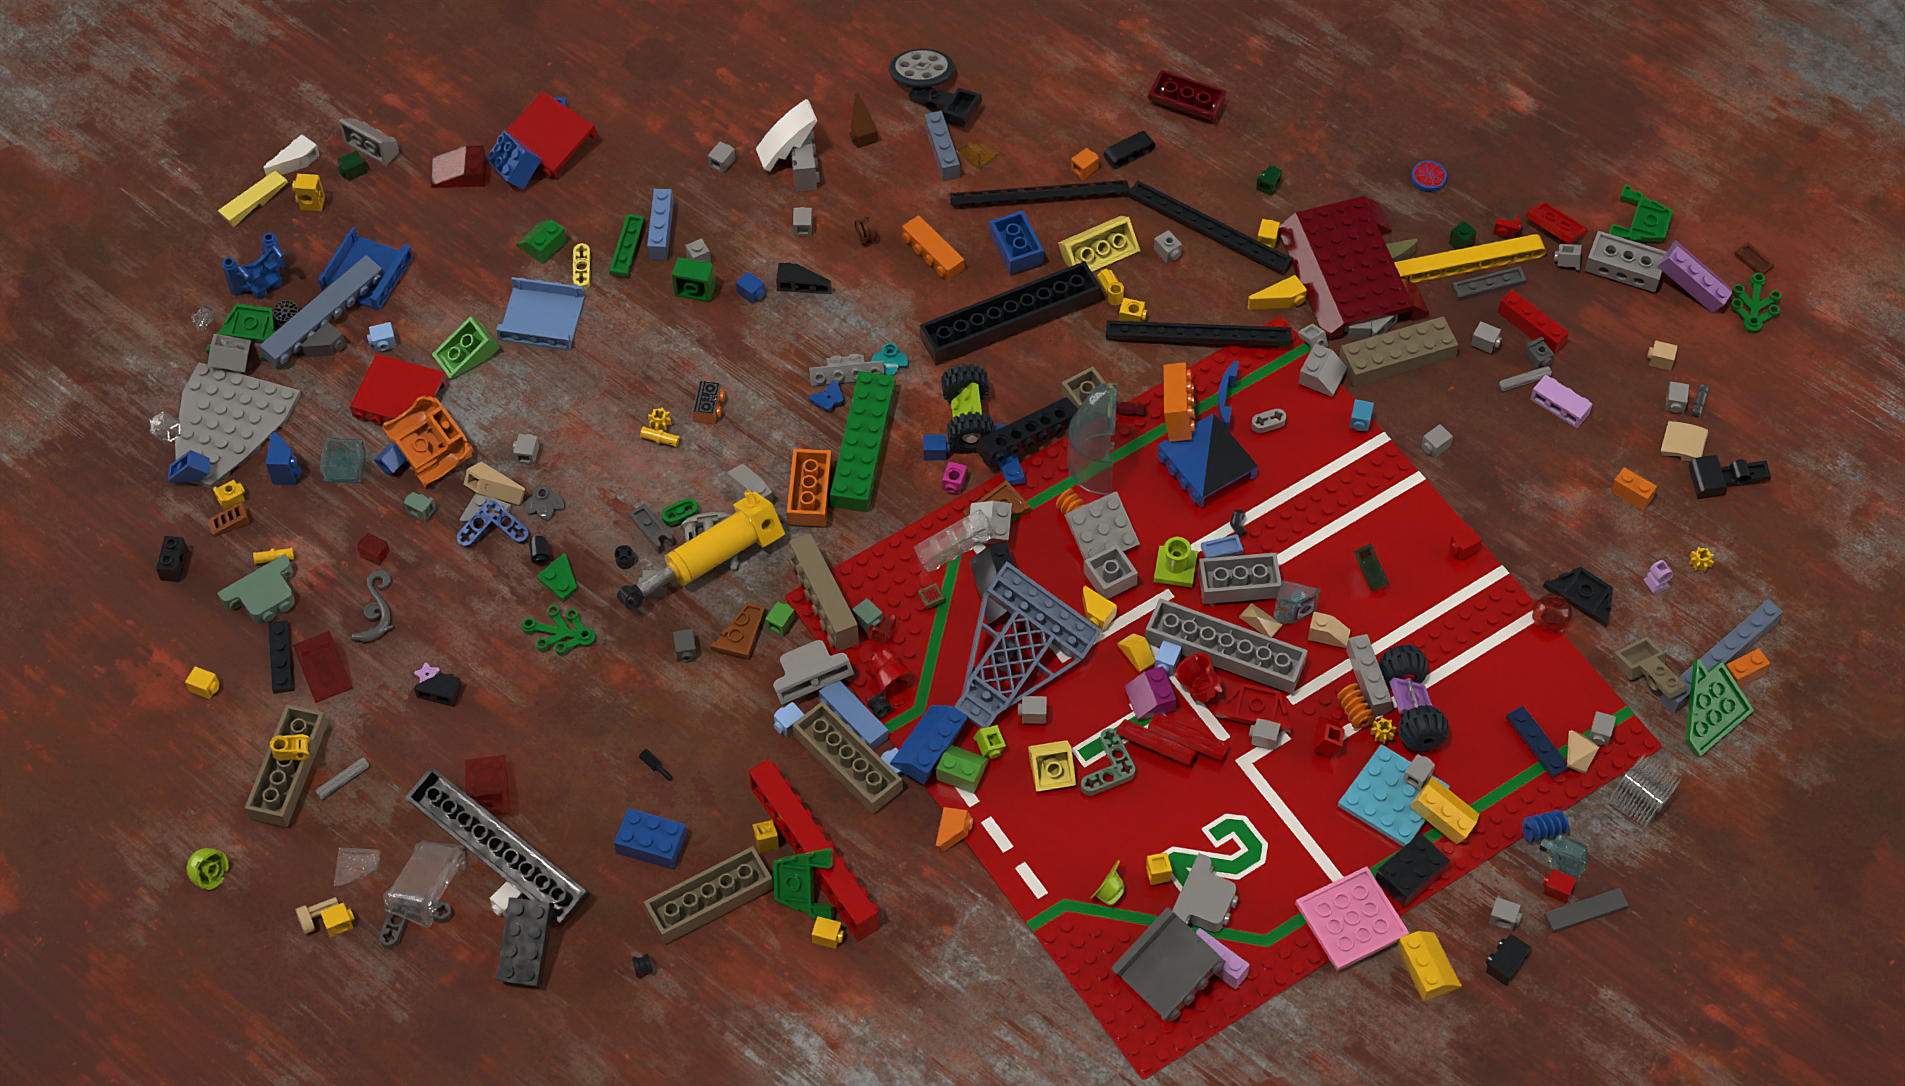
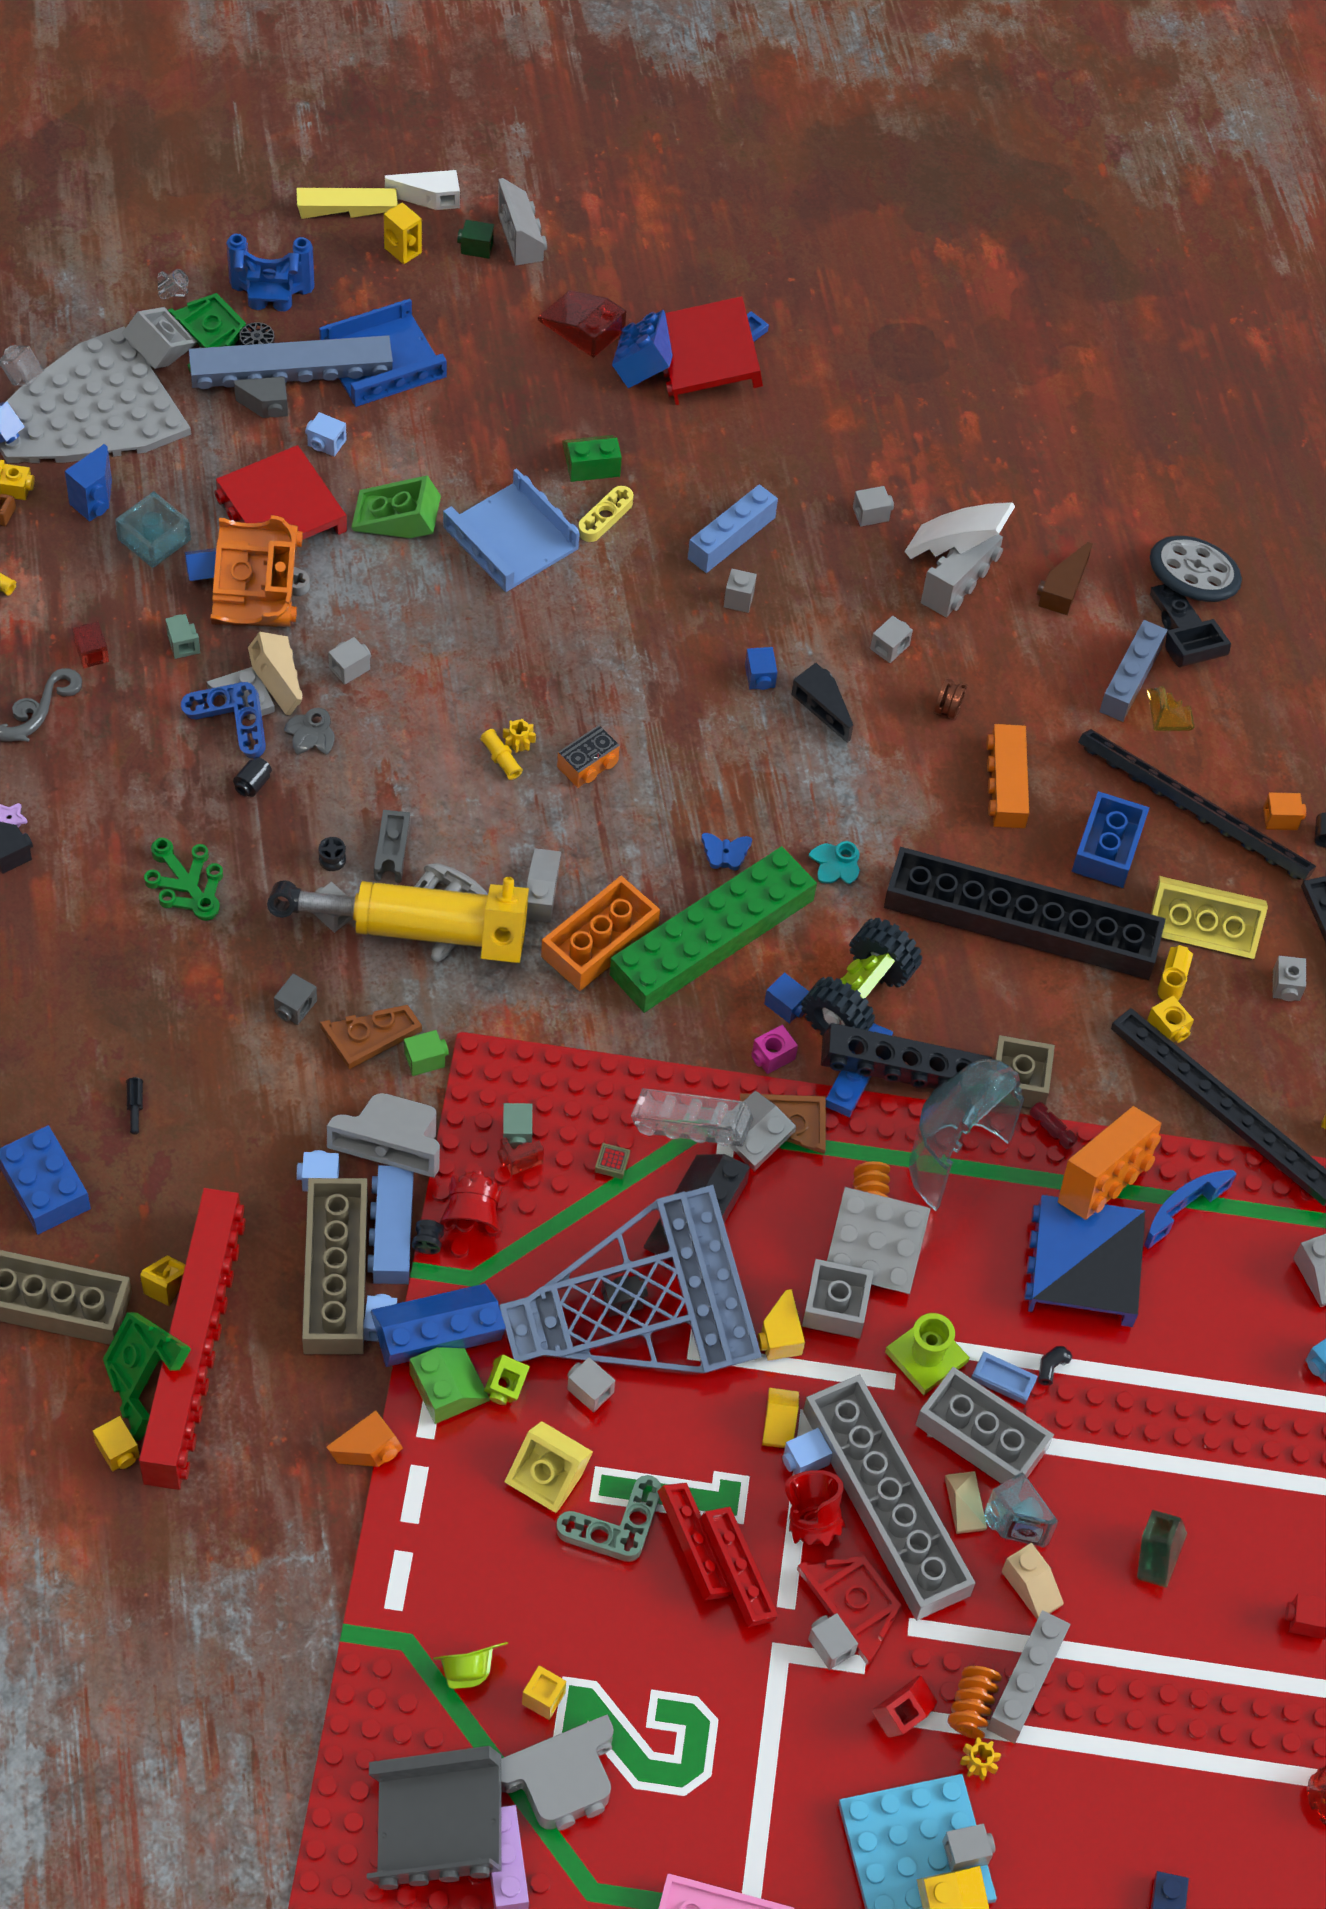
camera: 35 degrees right, 0 degrees up
green wing [537,553,577,602] -> none
green plate [609,214,645,277] -> none
green plate [662,498,698,526] -> none
green brick [672,257,716,303] -> none
dark tan brick [787,533,859,652] -> none
light grey bracket [809,354,884,386] -> none
magenta slope [1125,666,1176,721] -> none
light grey beam [1251,409,1286,433] -> none
black plate [1379,644,1449,752] -> none

